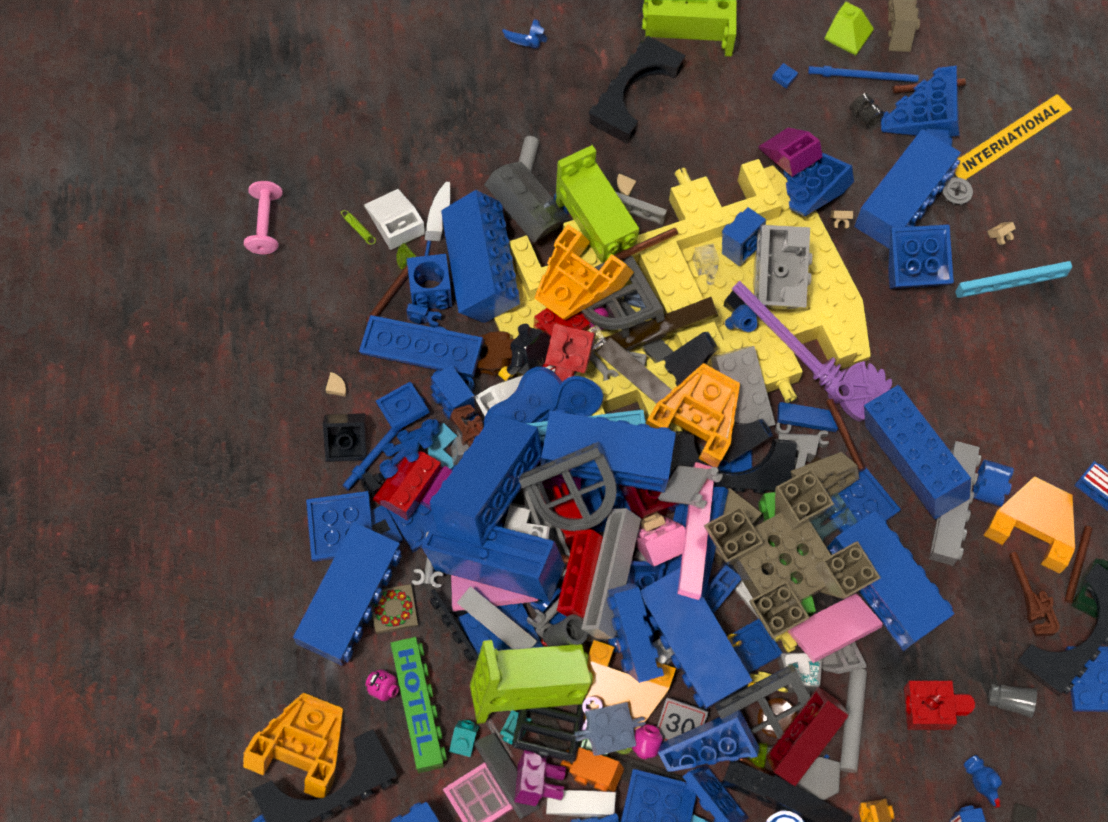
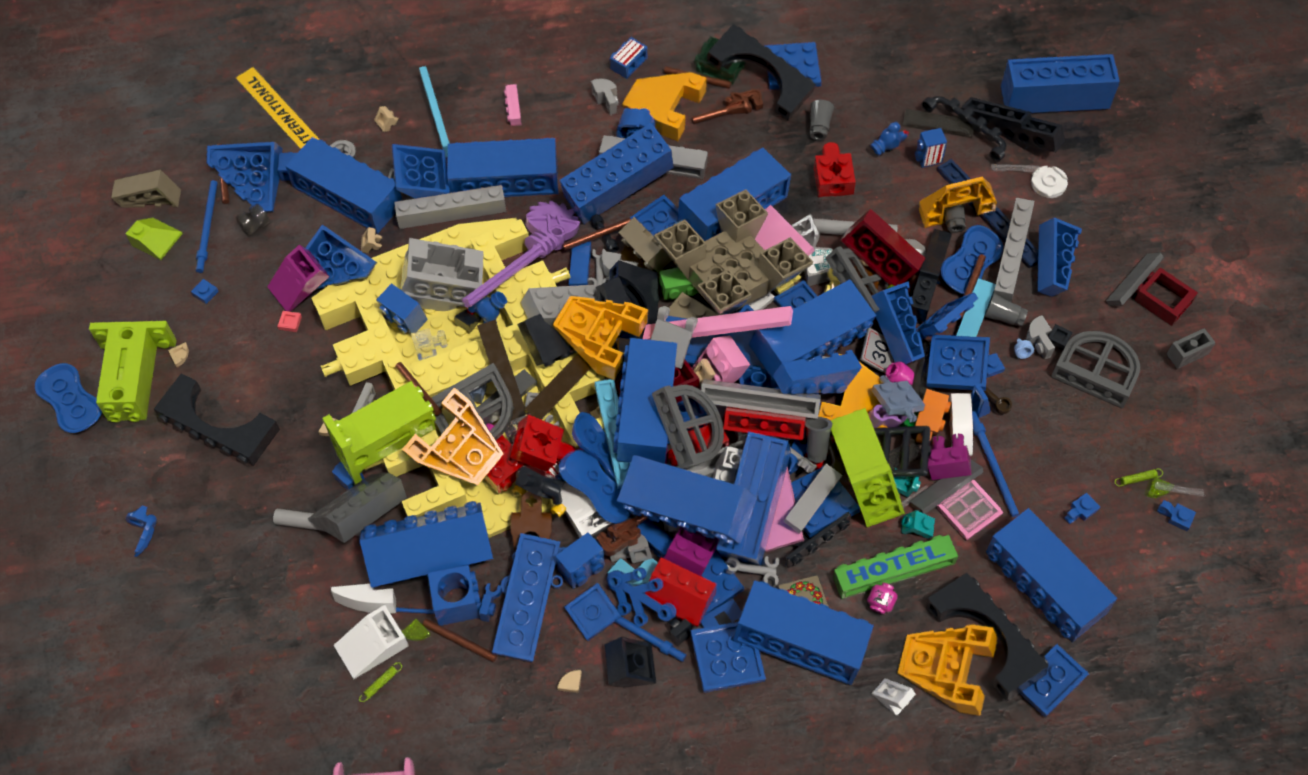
camera: 90 degrees left, 5 degrees down
none -> tan tile [168,342,189,367]
none -> coral tile [277,311,302,332]
none -> light grey brick [395,185,506,229]
none -> blue brick [447,138,559,197]
none -> bright pink piece [504,84,521,126]
none -> light grey brick [591,79,619,115]
none -> black bar [591,214,619,253]
none -> white slope [872,679,915,715]

